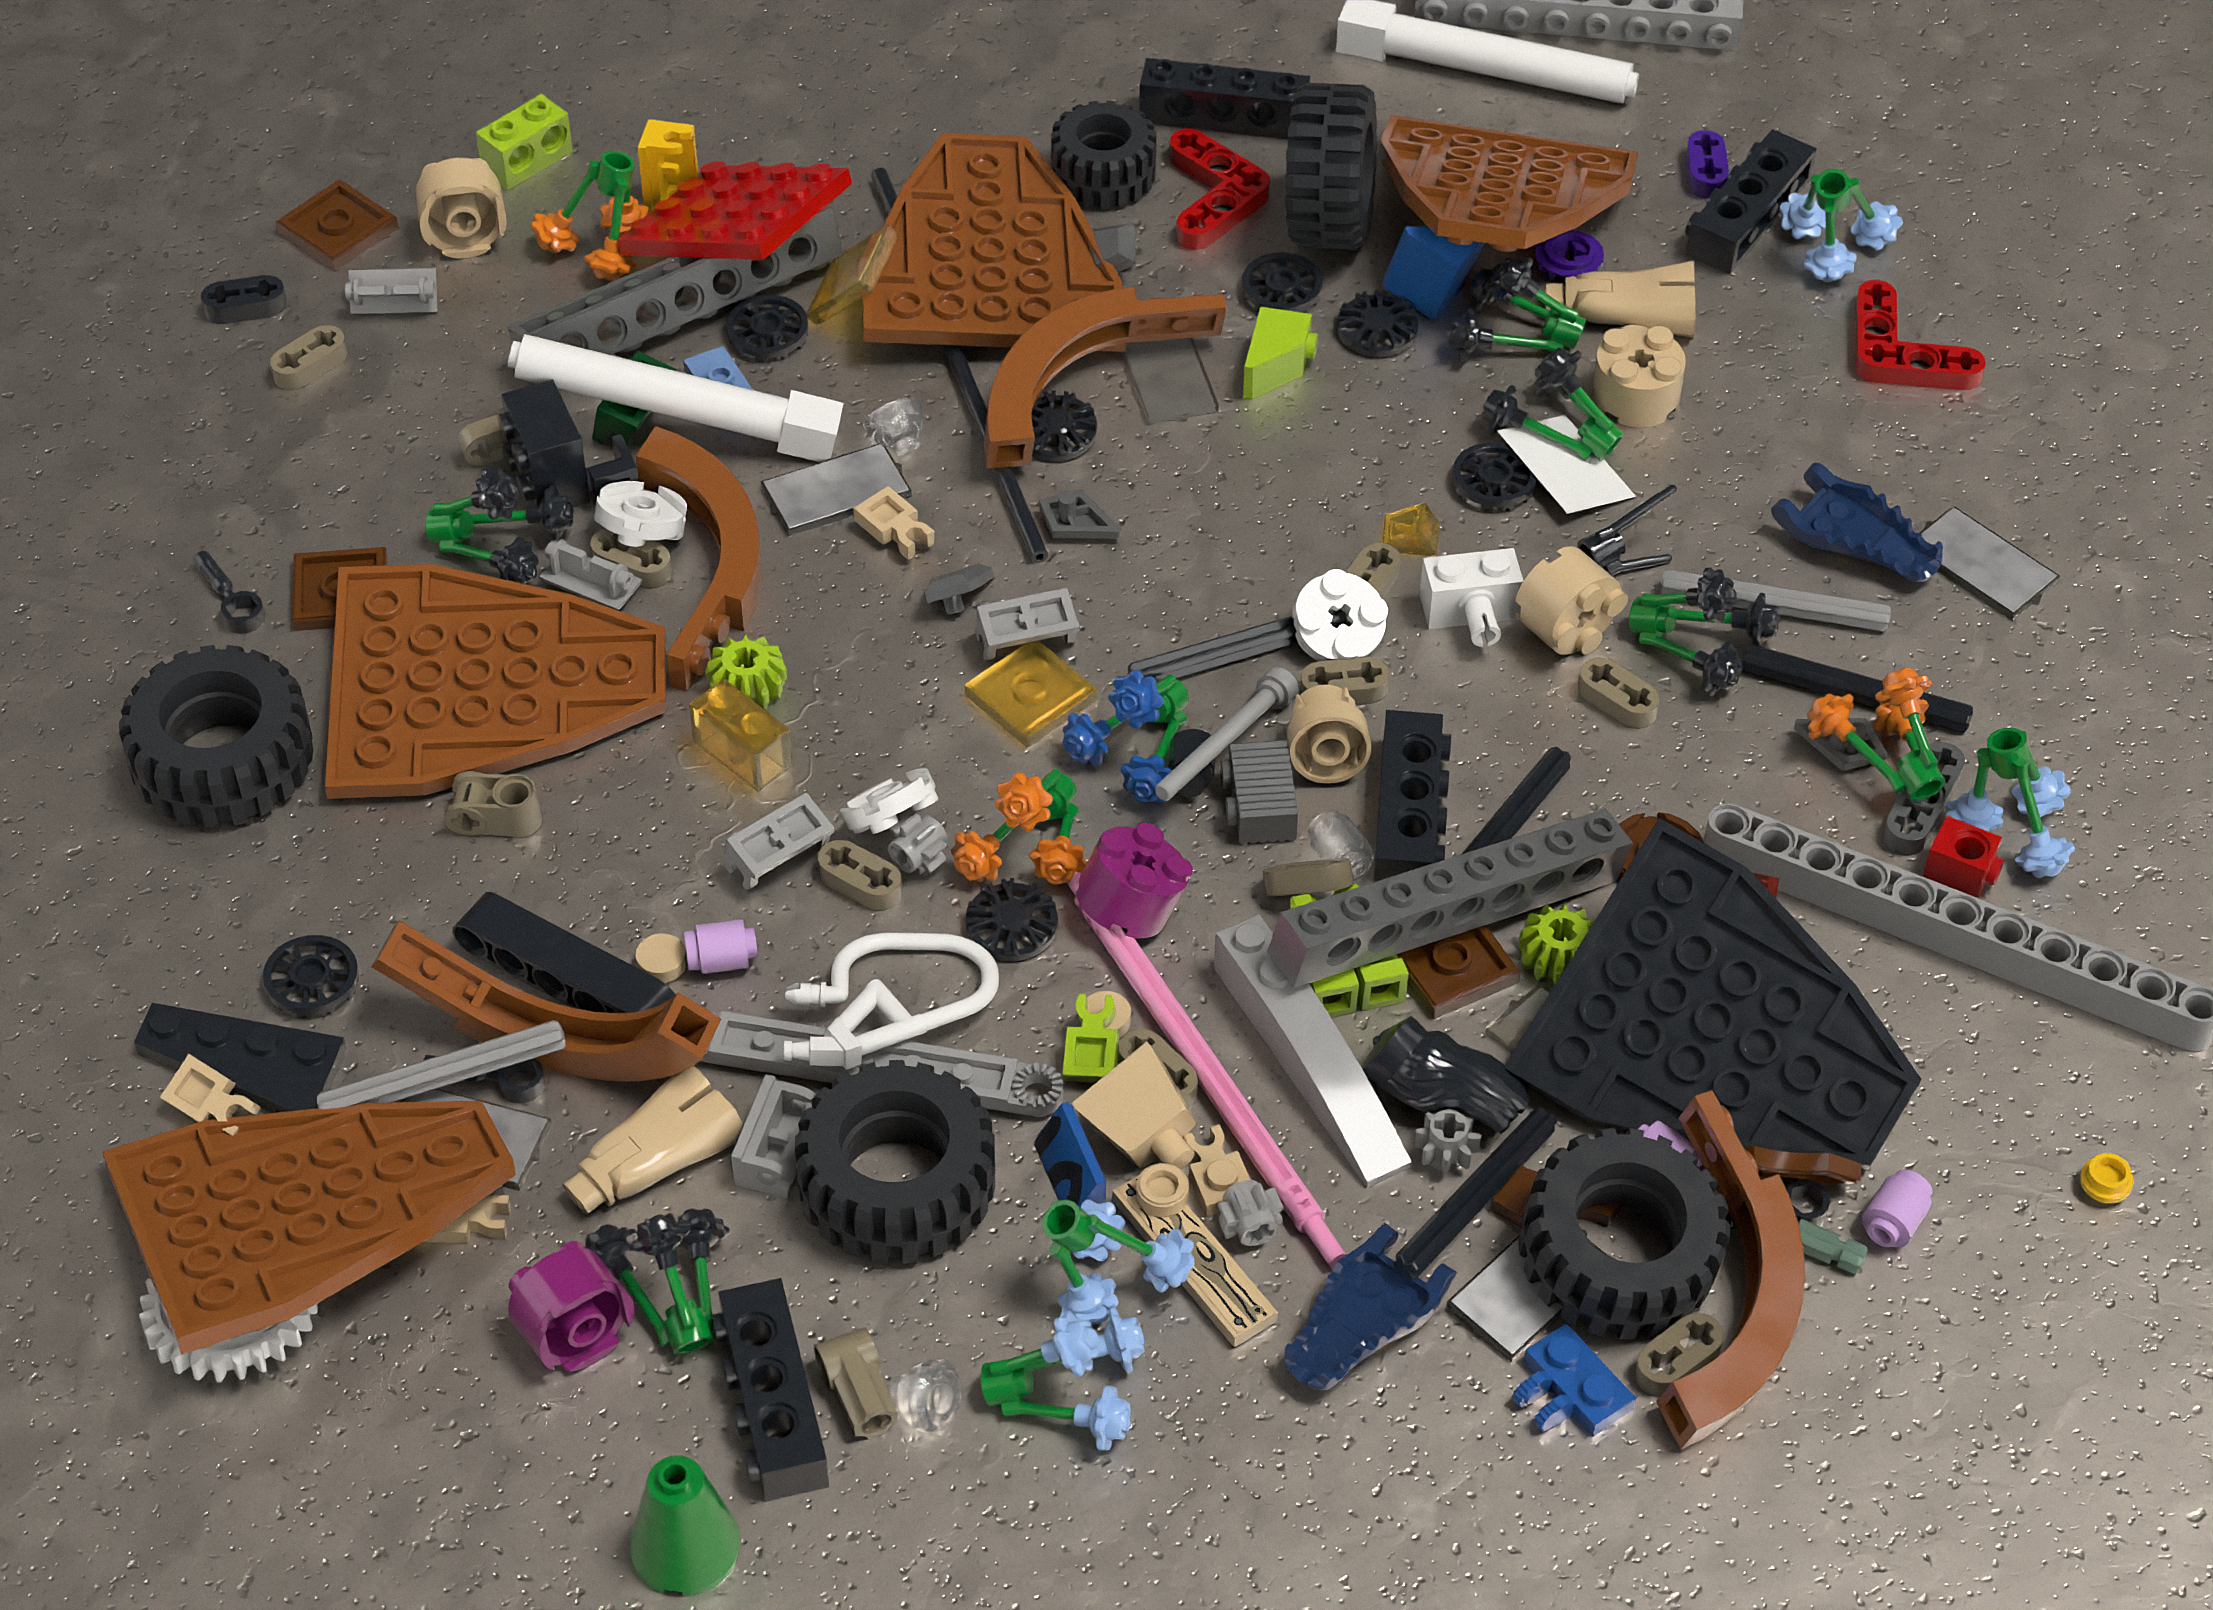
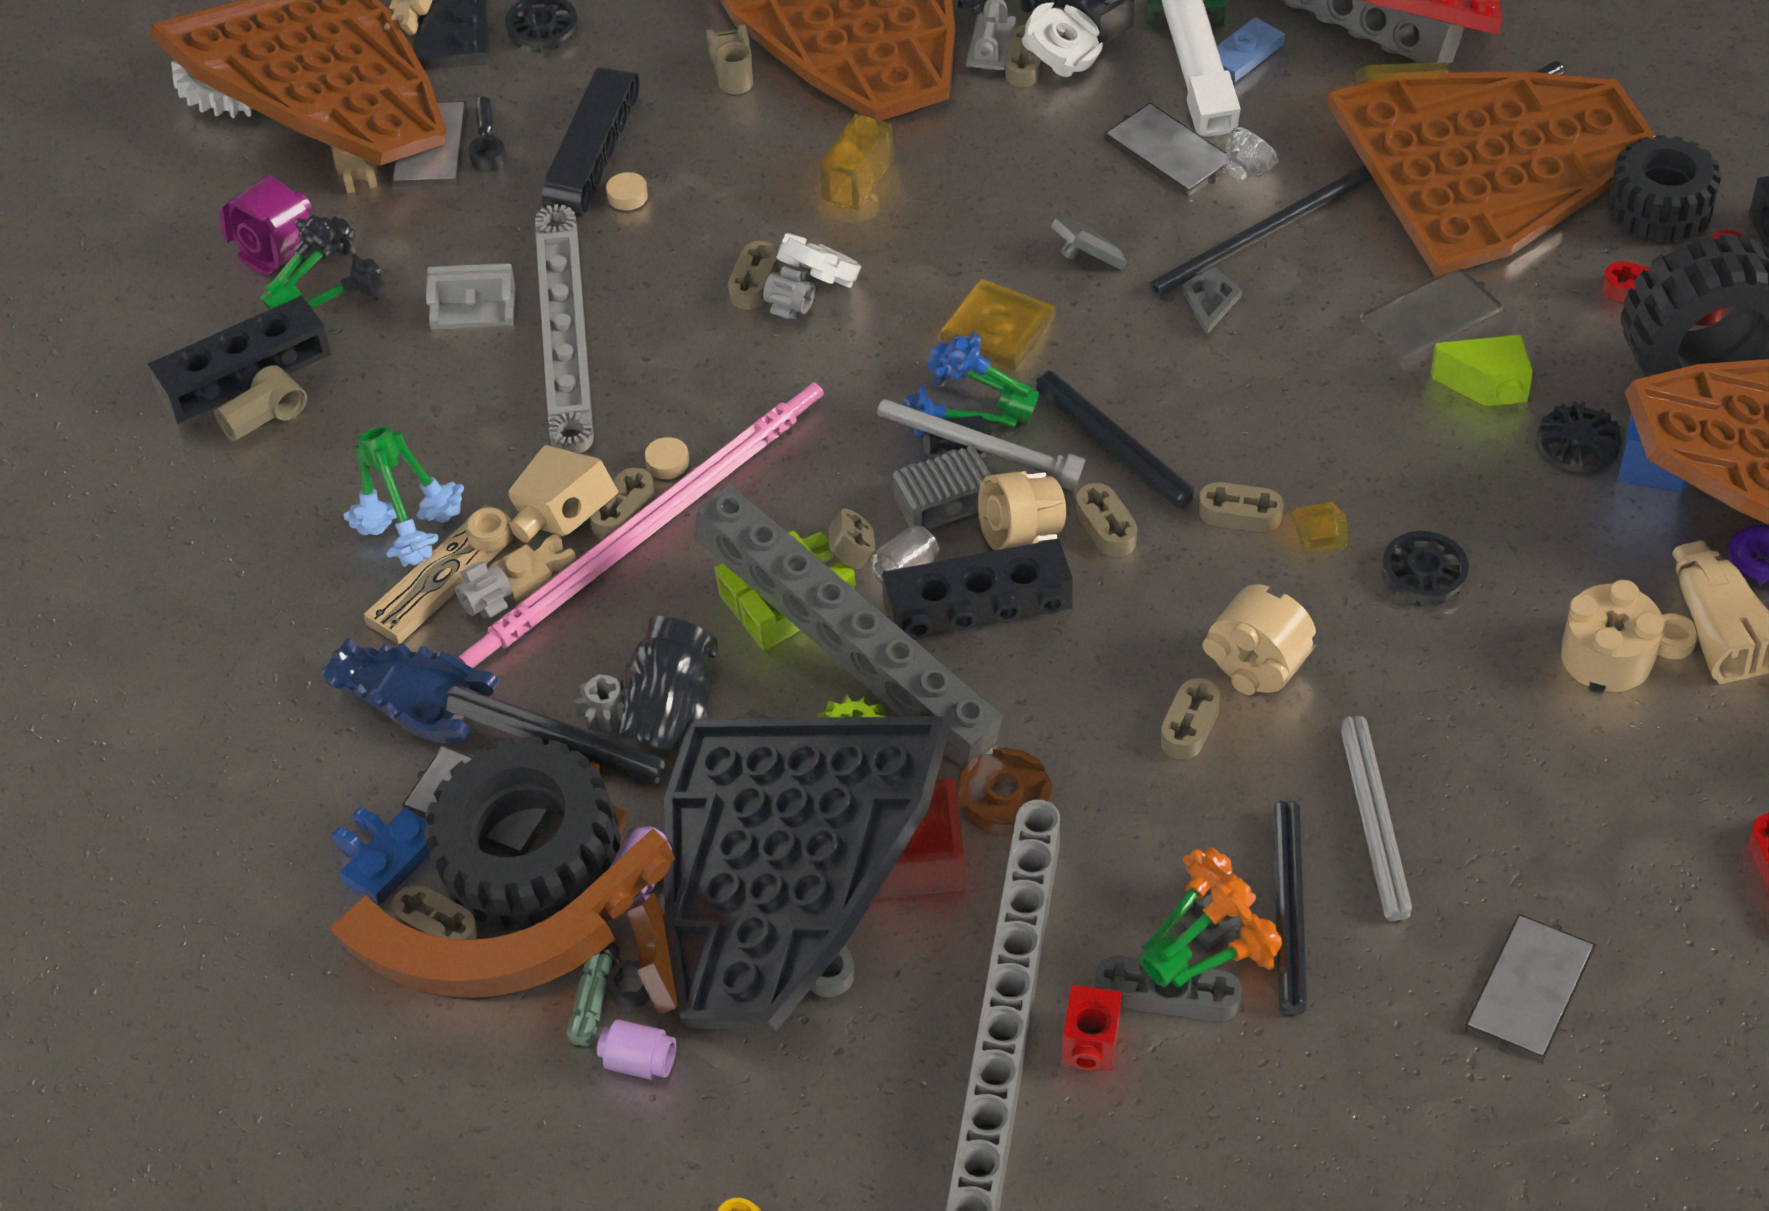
camera: 75 degrees right, 0 degrees up
light grey axle [317,1020,566,1109] -> none
dark orange arch [371,920,722,1081] -> none
tan piece [562,1065,744,1214] -> none
green cone [629,1455,740,1596] -> none
dark orange arch [636,426,762,691] -> none
lavender brick [684,919,758,974] -> none
lime gear [706,633,787,714] -> none
light grey hinge [723,792,835,891] -> none
black wheel [726,295,809,363] -> none
white piece [784,932,999,1070] -> none
black tyre [795,1060,995,1264] -> none
tan plate [853,486,935,560] -> none
clear brick [890,1359,962,1436] -> none
orange plant [951,769,1087,885] -> none
black wheel [966,878,1058,961] -> none
light grey hinge [975,588,1080,661] -> none
light blue plant [981,1308,1145,1451] -> none
dark orange arch [984,287,1227,469] -> none
black wheel [1031,390,1098,461] -> none
blue slope [1035,1102,1106,1208] -> none
lime plate [1062,993,1120,1083] -> none
magenta brick [1076,823,1193,938] -> none
dark grey piece [1087,224,1136,273] -> none
light grey slope [1214,914,1412,1188] -> none
black wheel [1242,252,1323,313] -> none
white plate [1292,569,1388,661] -> none
reddish brown tile [1396,925,1521,1020] -> none
white brick [1419,548,1524,647] -> none
plant [1447,255,1585,362] -> none
black axle [1462,746,1571,854] -> none
plant [1481,347,1625,460] -> none
white sticker [1497,415,1636,514] -> none
black plant [1577,485,1677,576] -> none
black plant [1629,567,1780,697] -> none
dark blue animal [1771,463,1943,583] -> none
light blue plant [1946,727,2075,878] -> none

